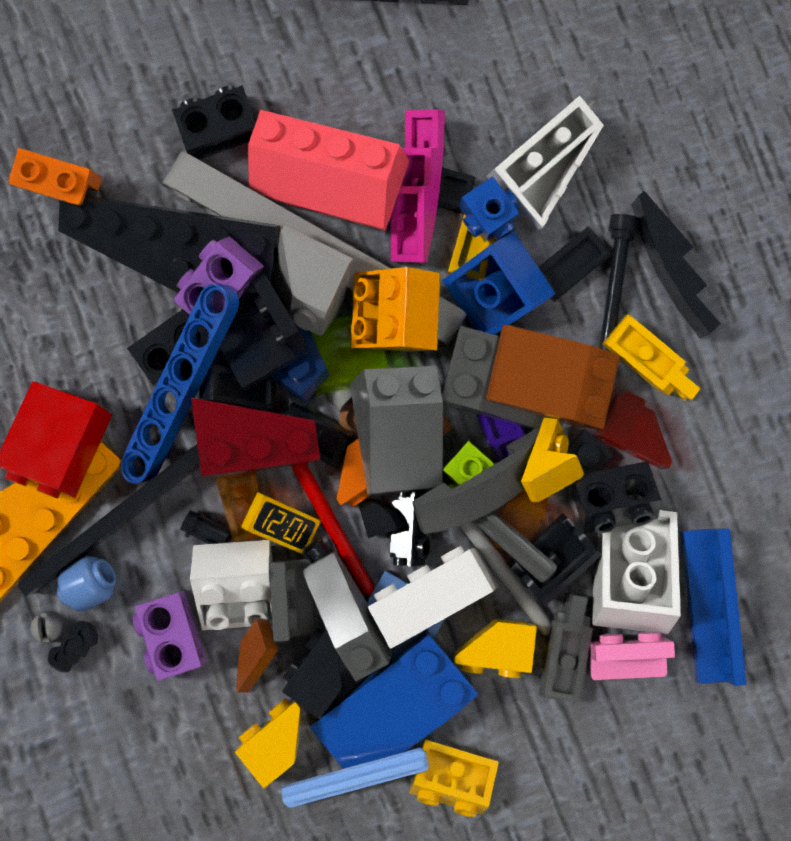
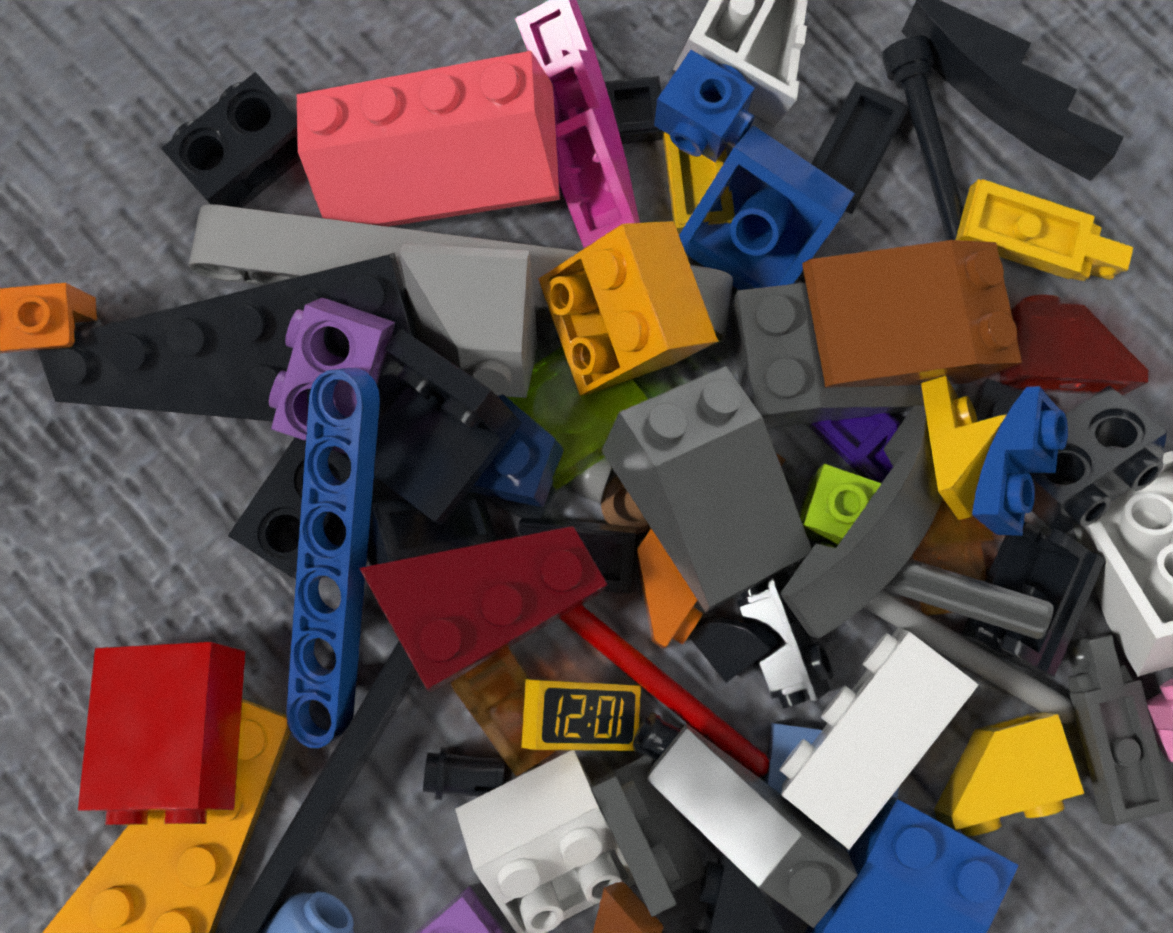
camera: 15 degrees left, 5 degrees down
none -> blue slope [972,386,1068,535]

